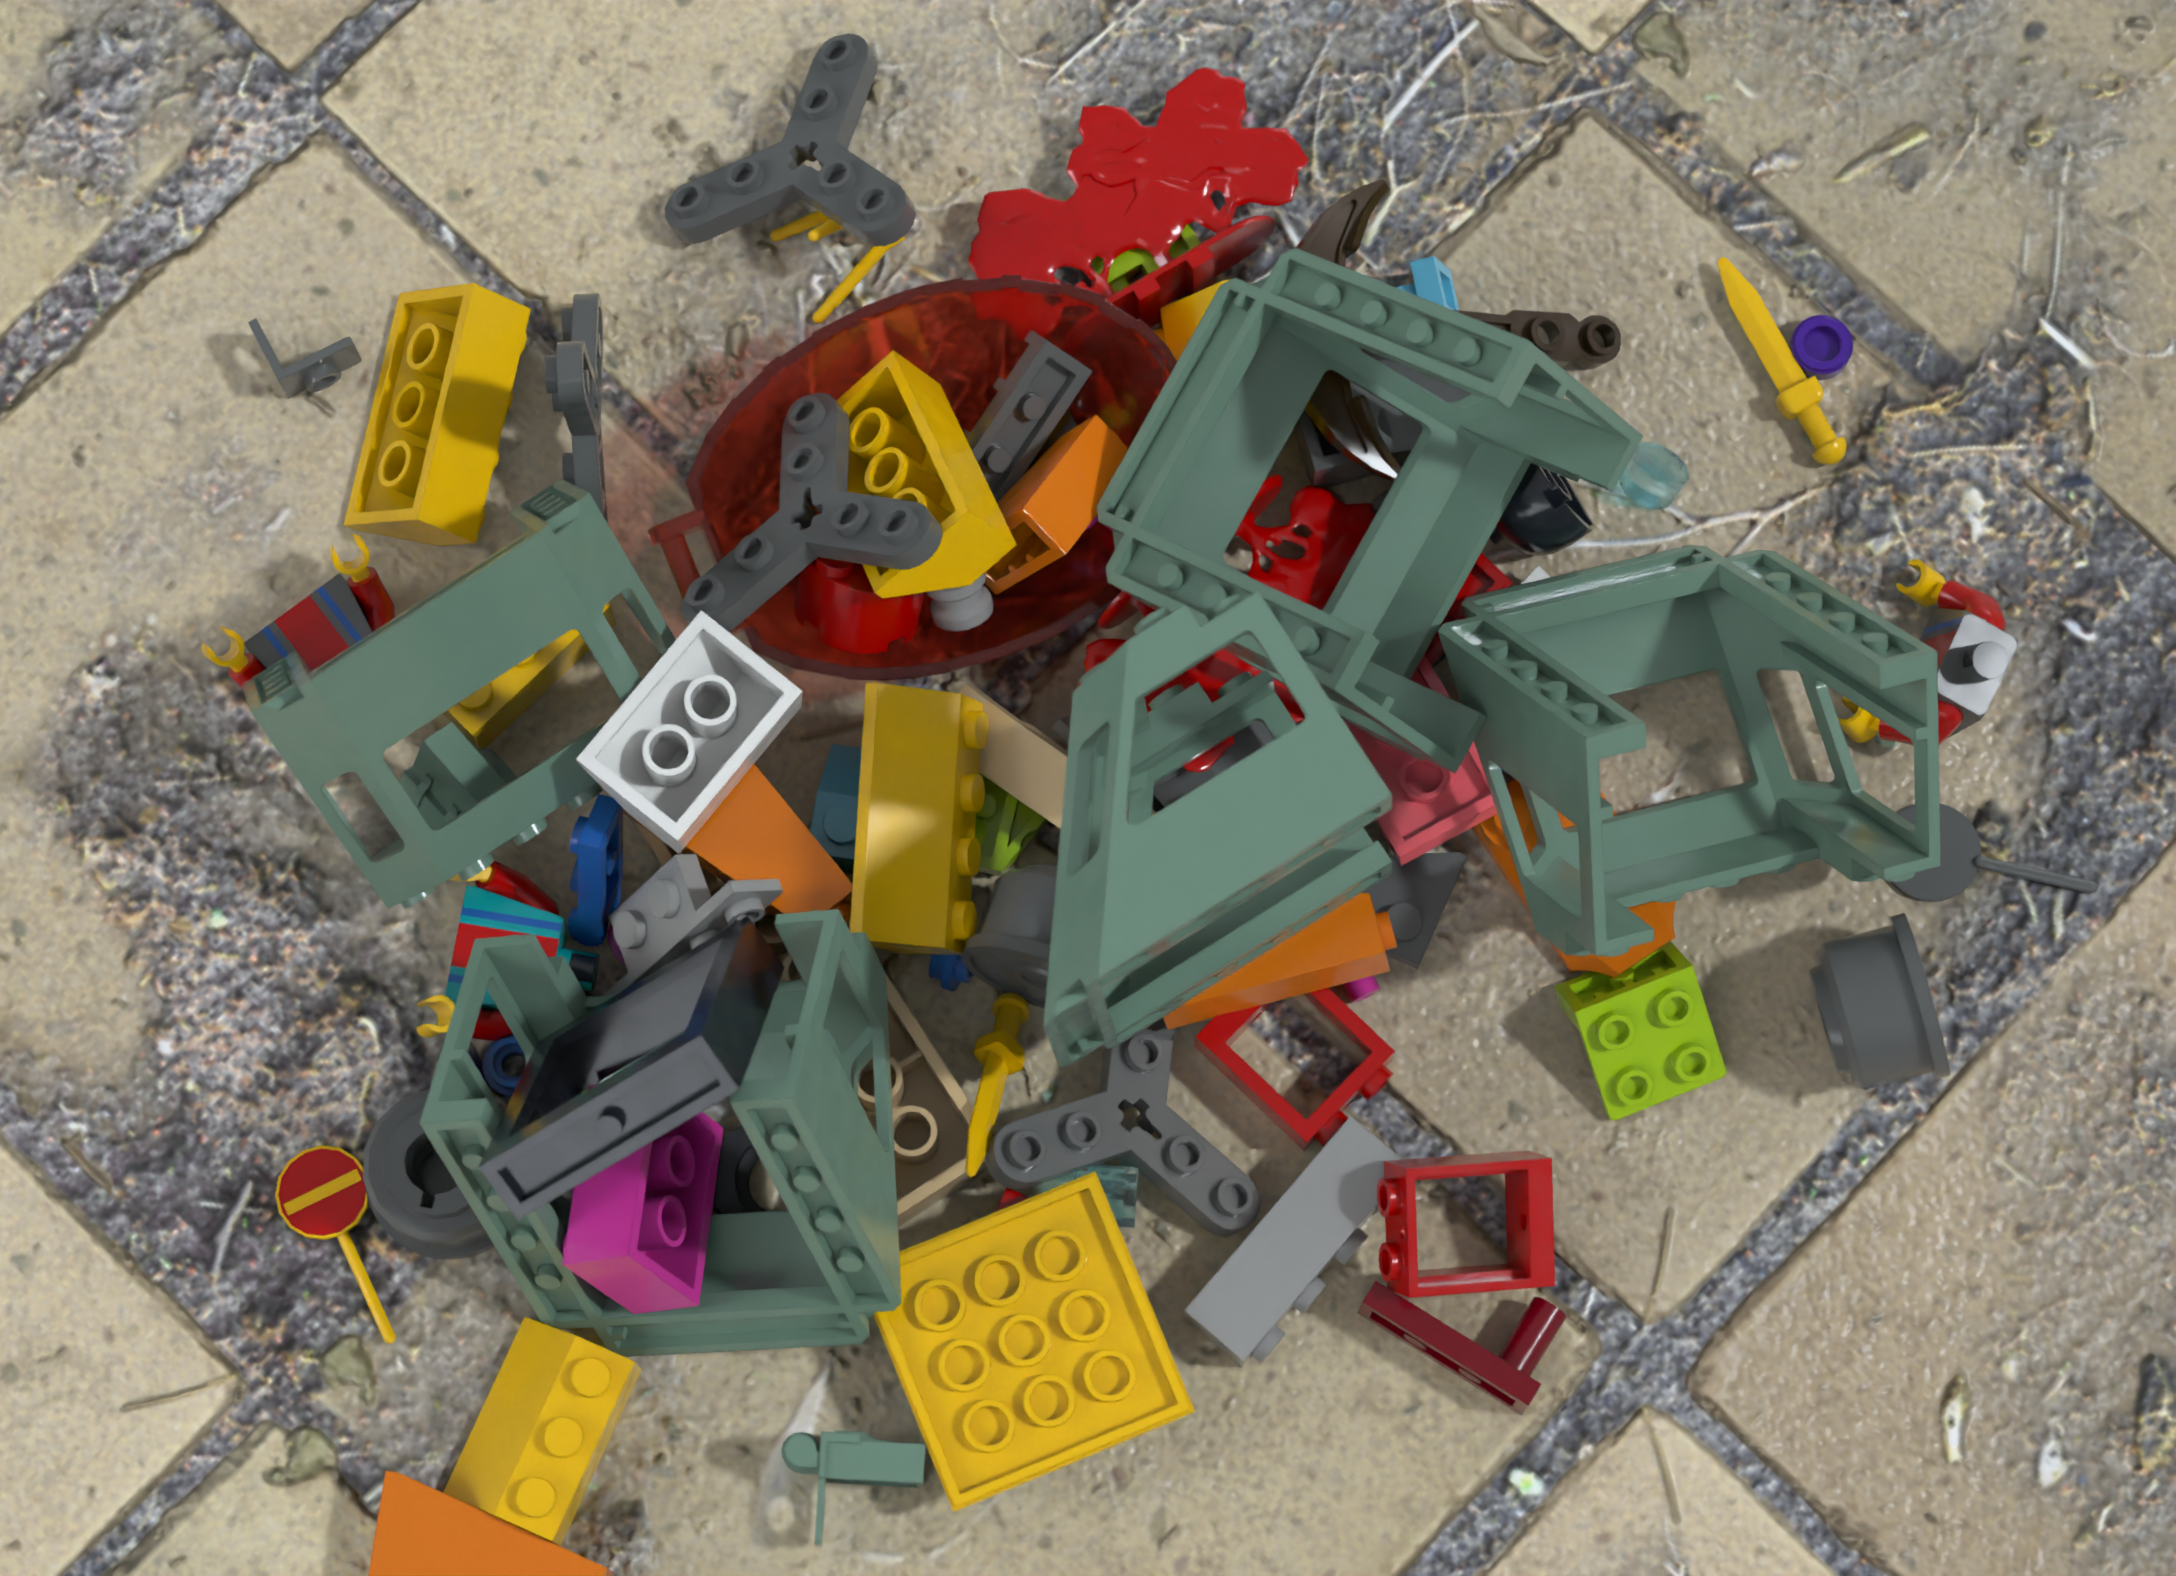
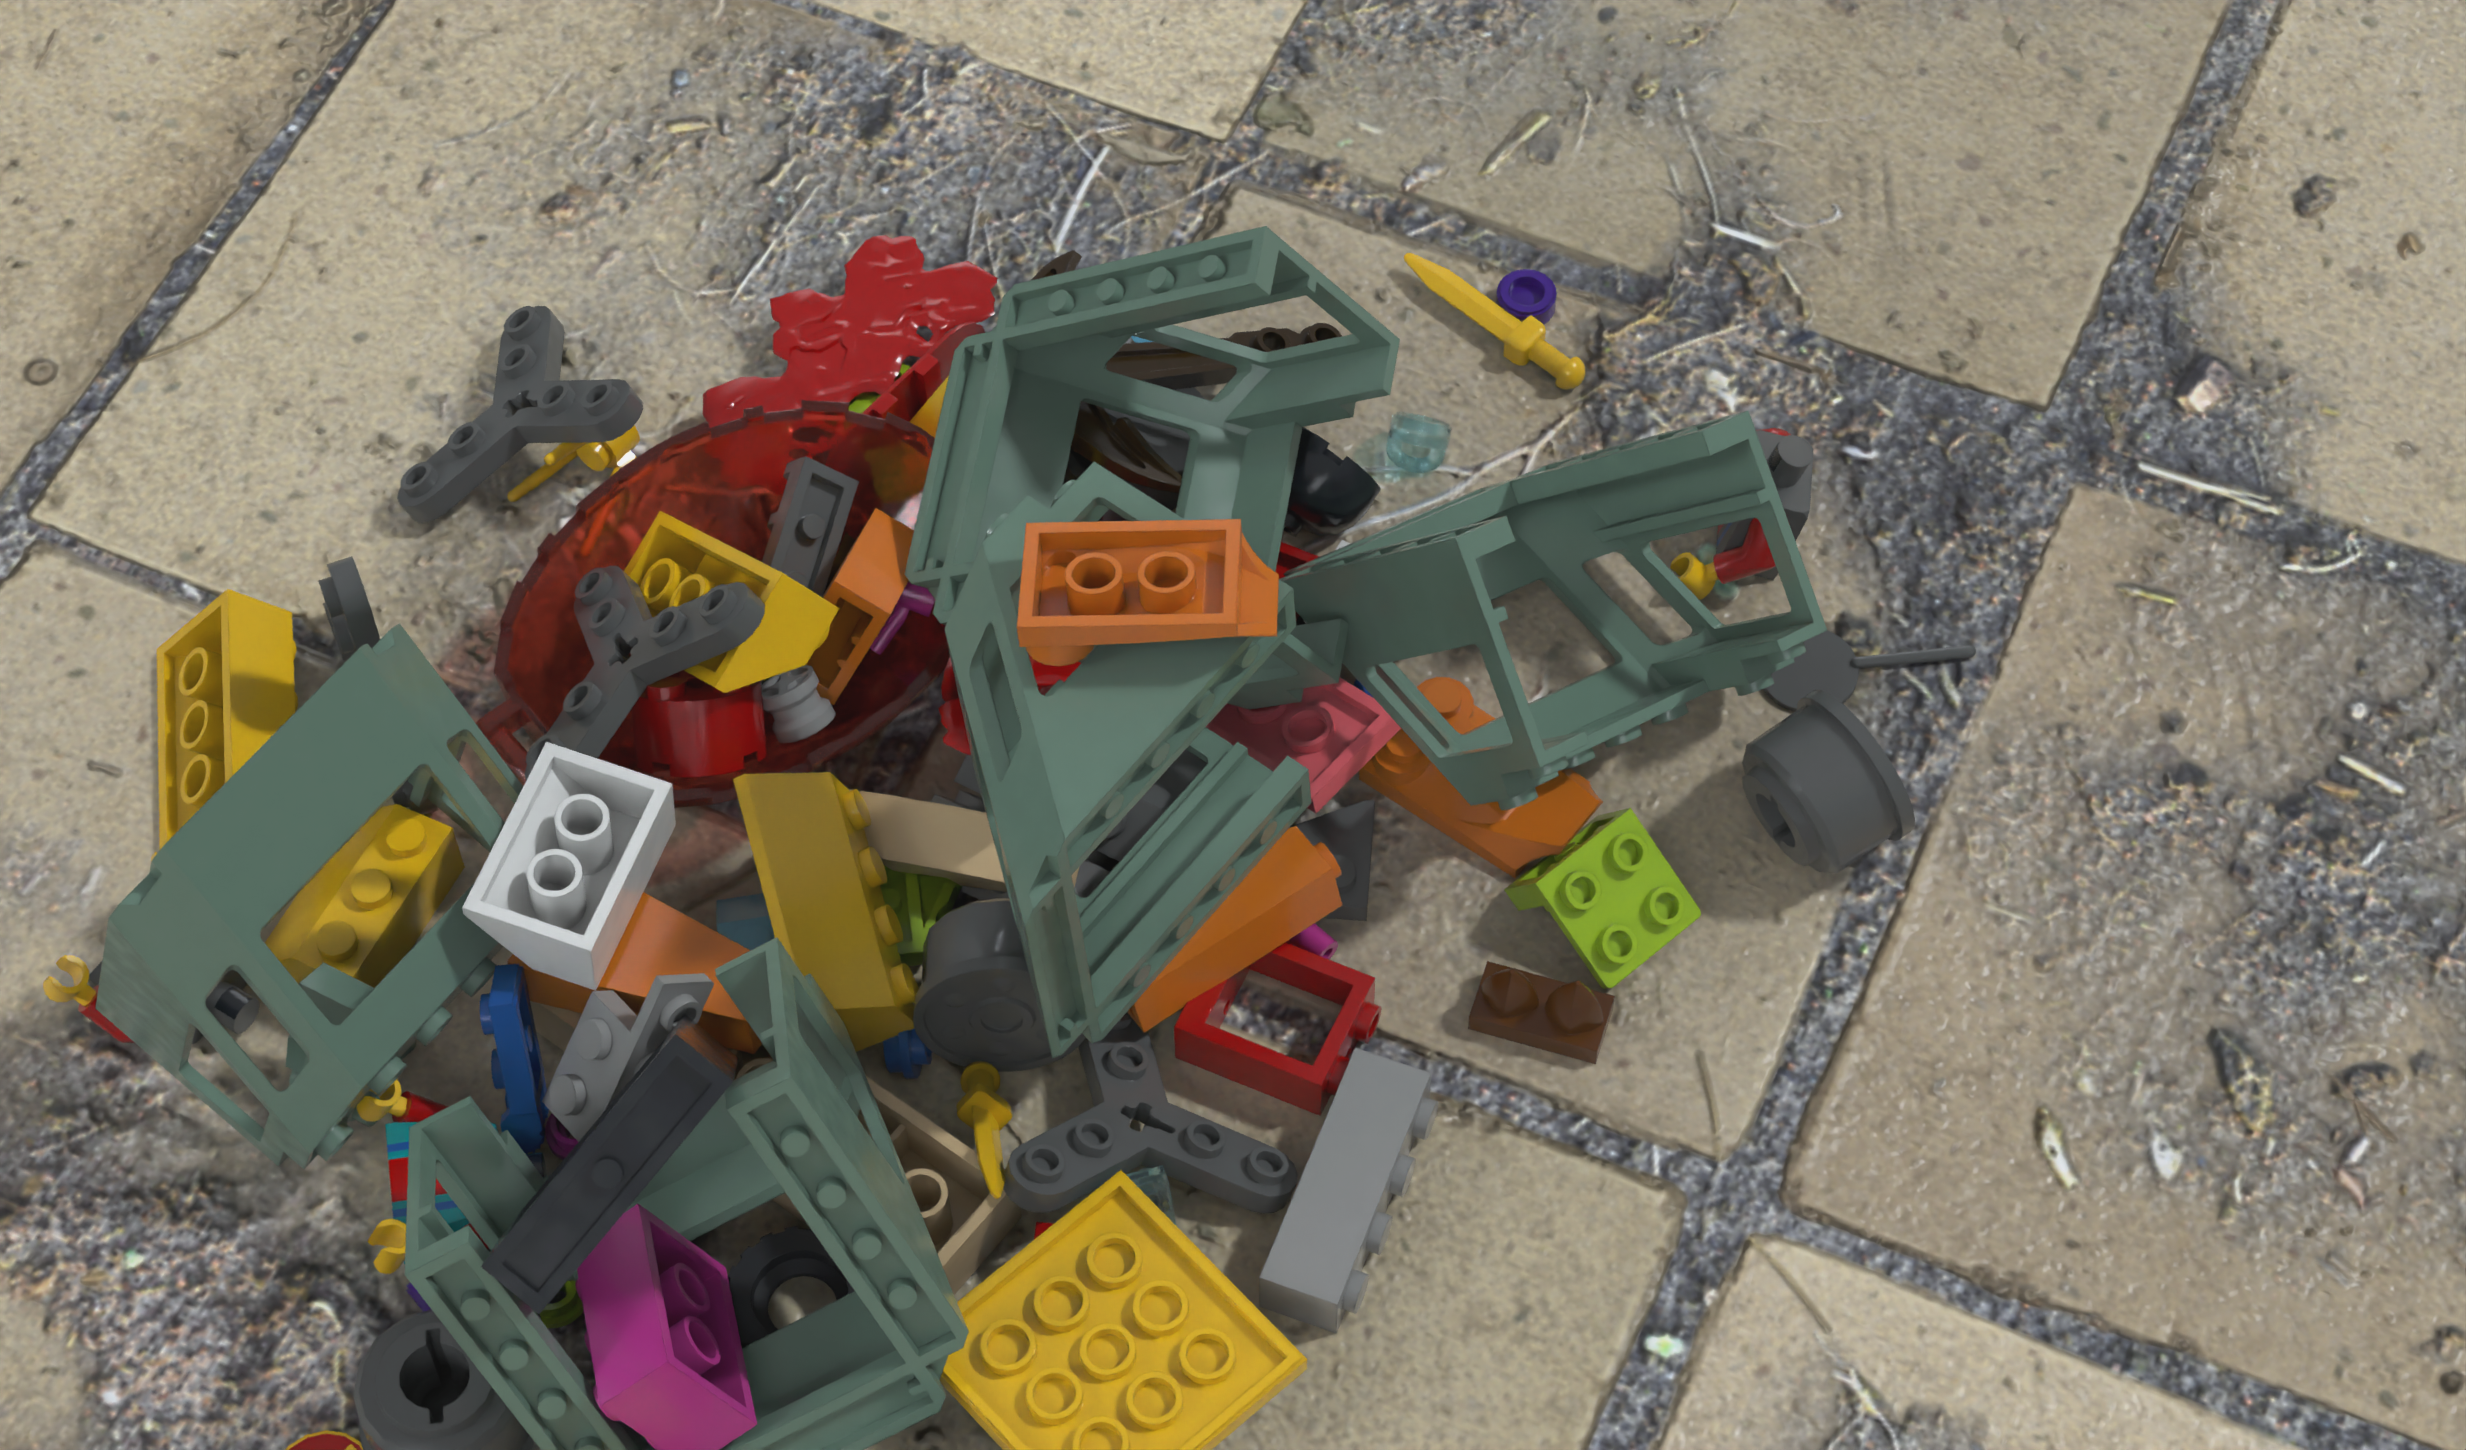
camera: 20 degrees left, 20 degrees down
dark grey bracket [248,318,362,399] -> none
dark red piece [1357,1281,1567,1415] -> none
red window [1377,1150,1555,1298] -> none
none -> orange slope [1017,519,1279,666]
none -> reddish brown tile [1468,961,1615,1064]

